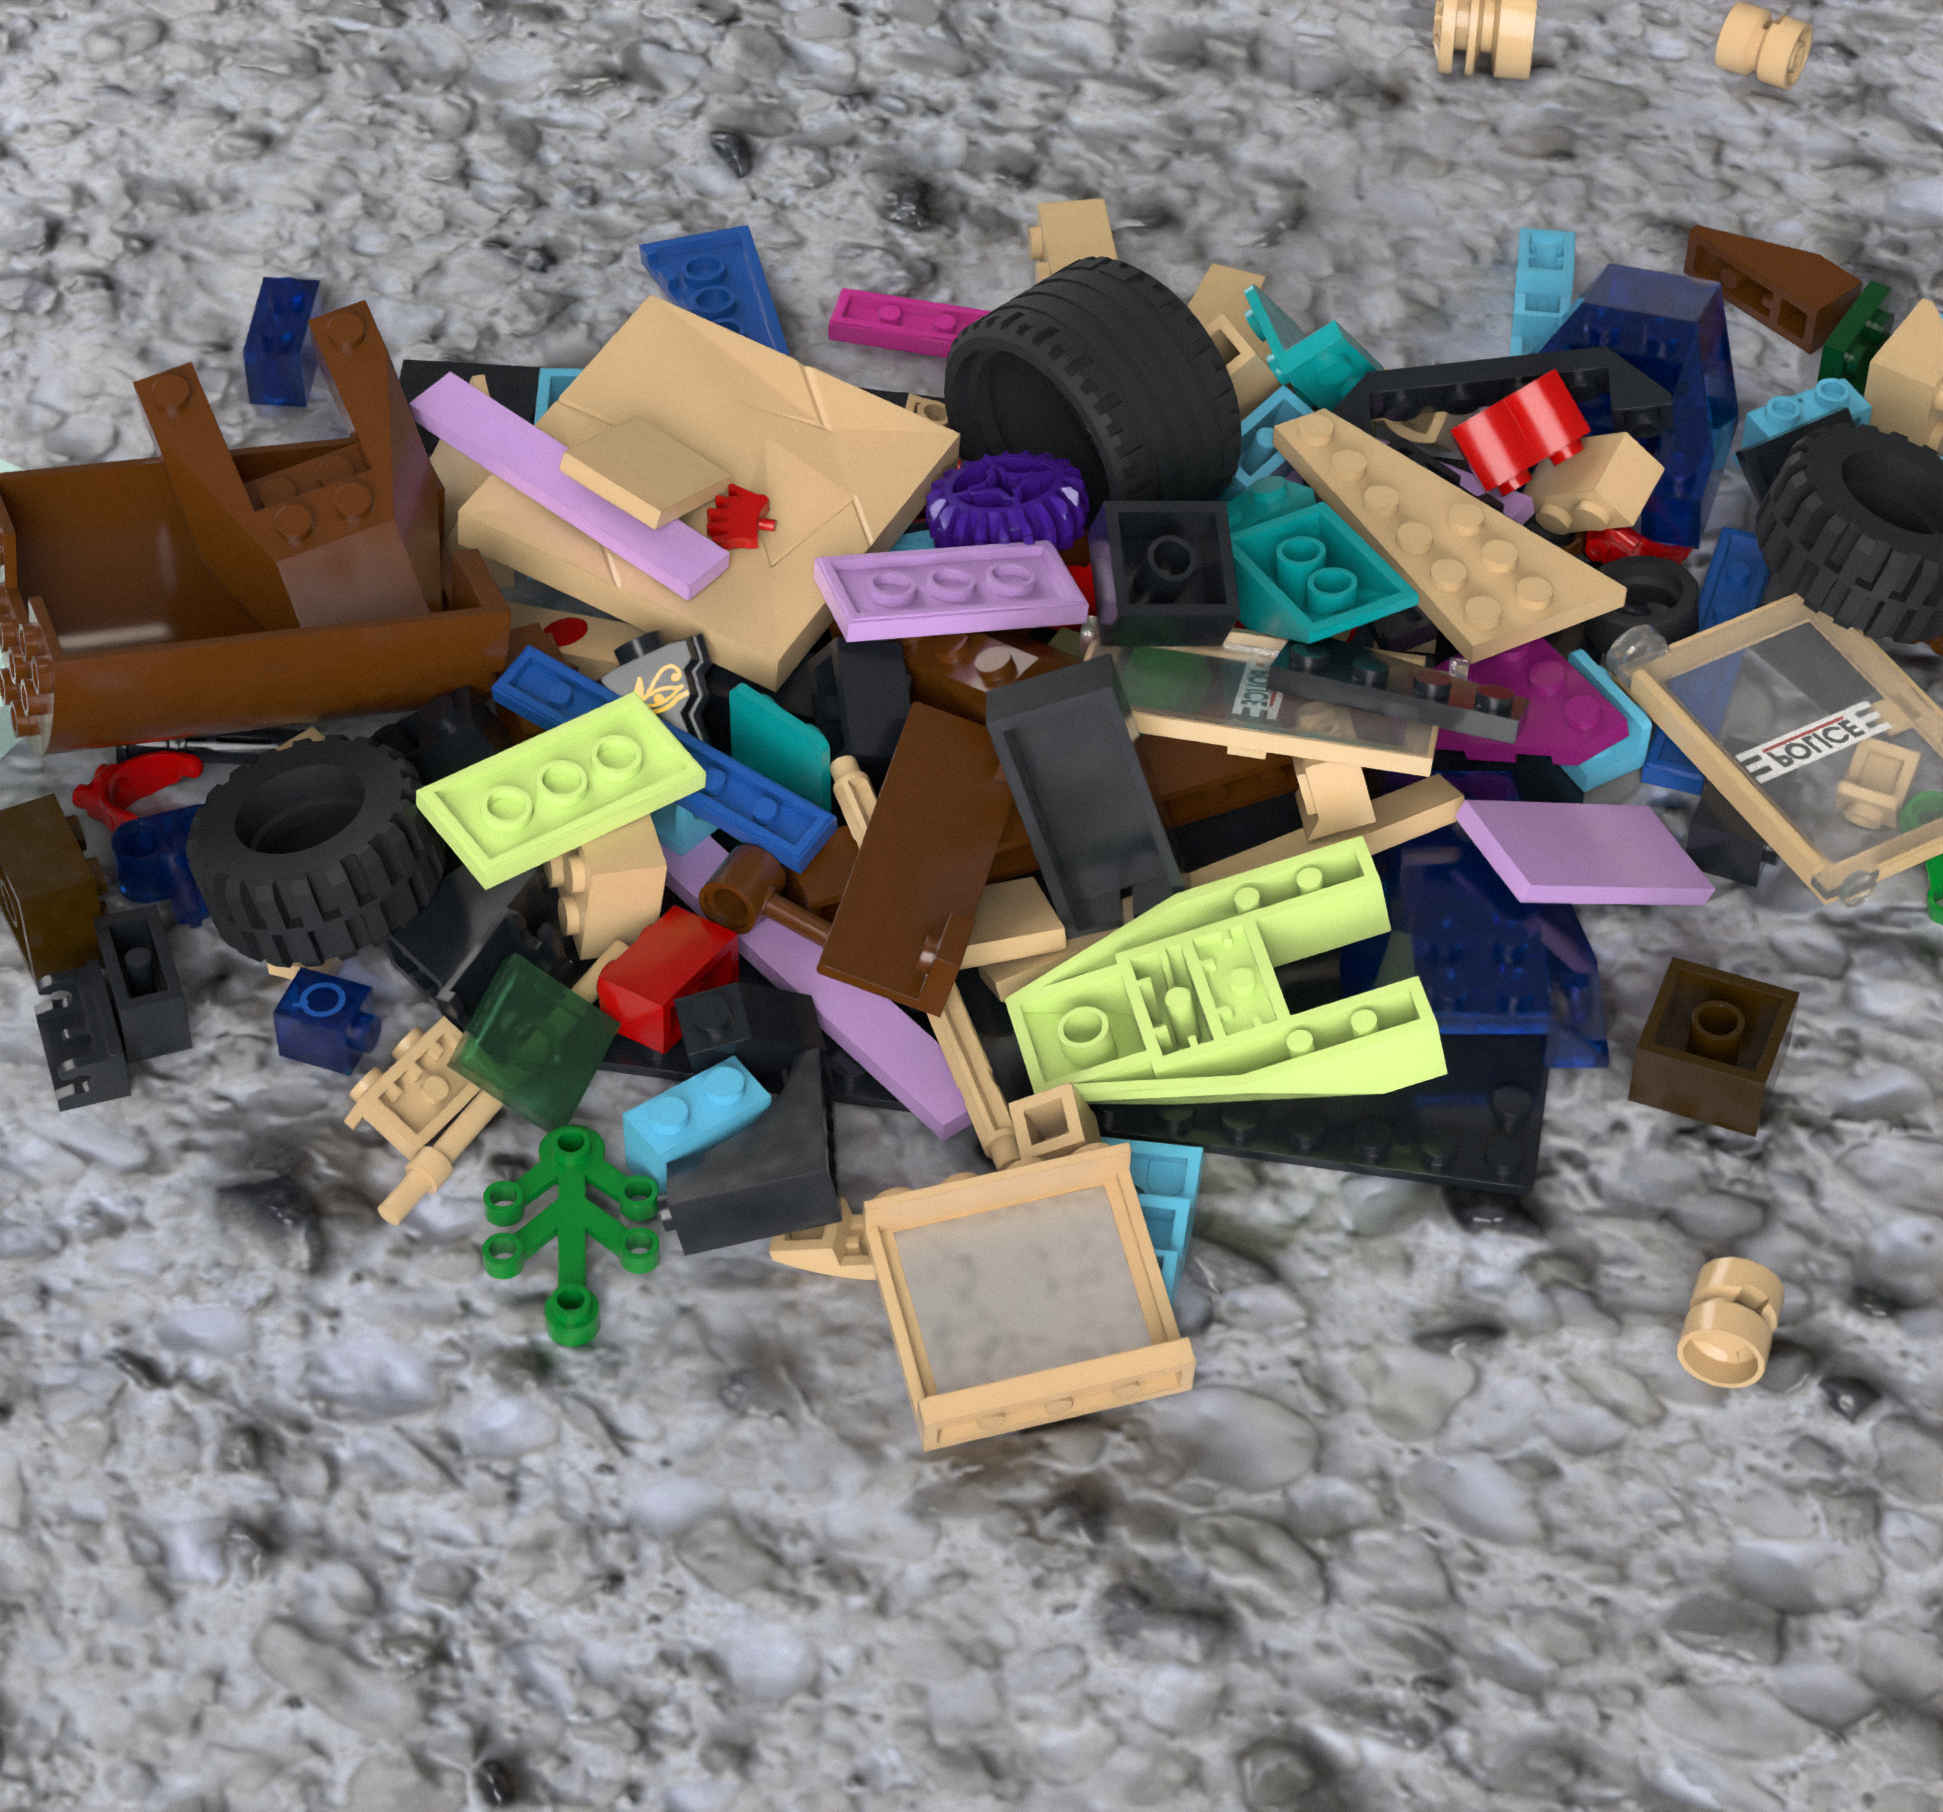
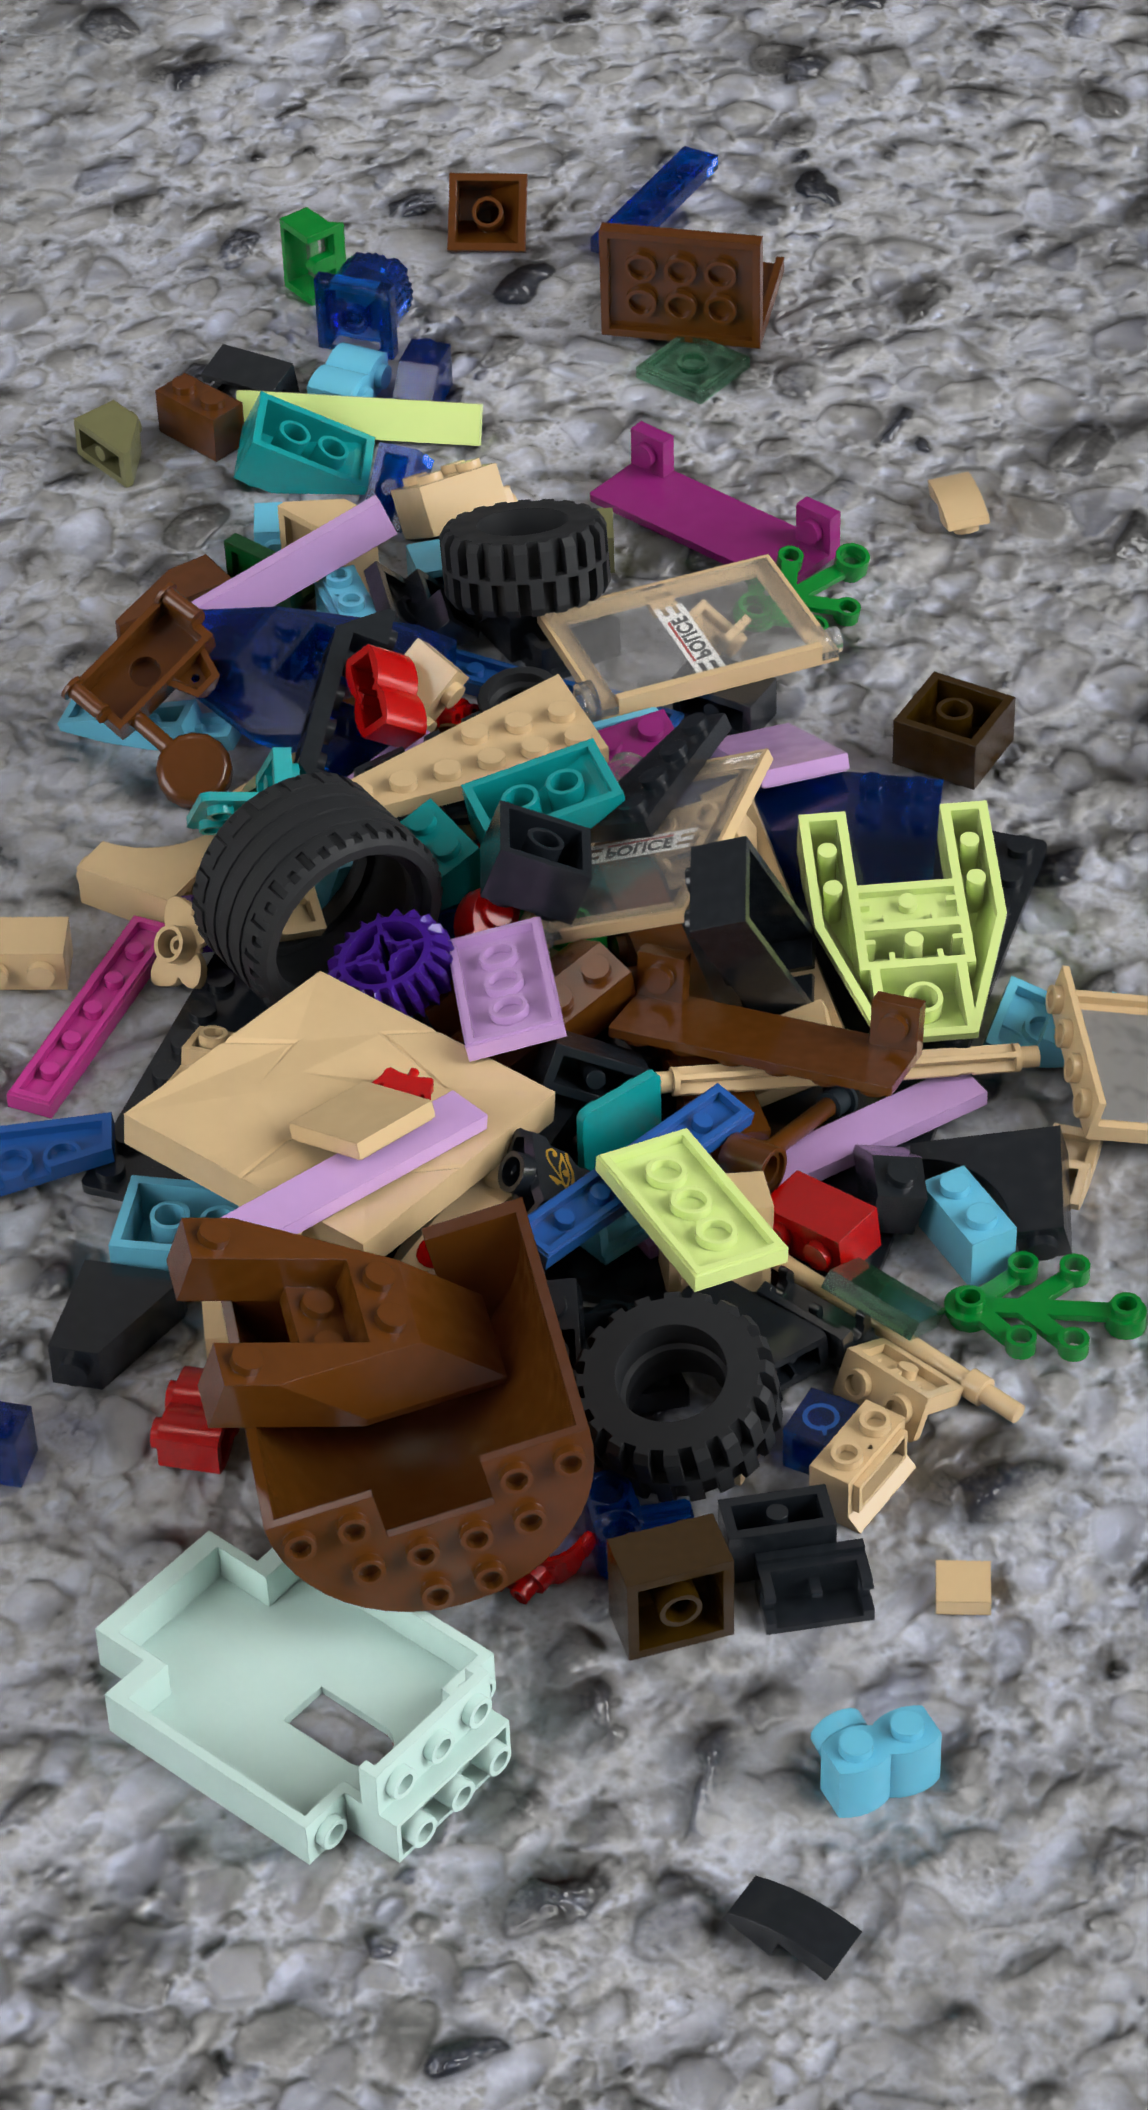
camera: 80 degrees left, 5 degrees down
tan brick [1008,1082,1102,1161] -> none
none -> reddish brown piece [61,581,234,809]
none -> lavender tile [192,495,397,634]
none -> tan window [809,1399,916,1534]
none -> tan tile [935,1560,992,1615]

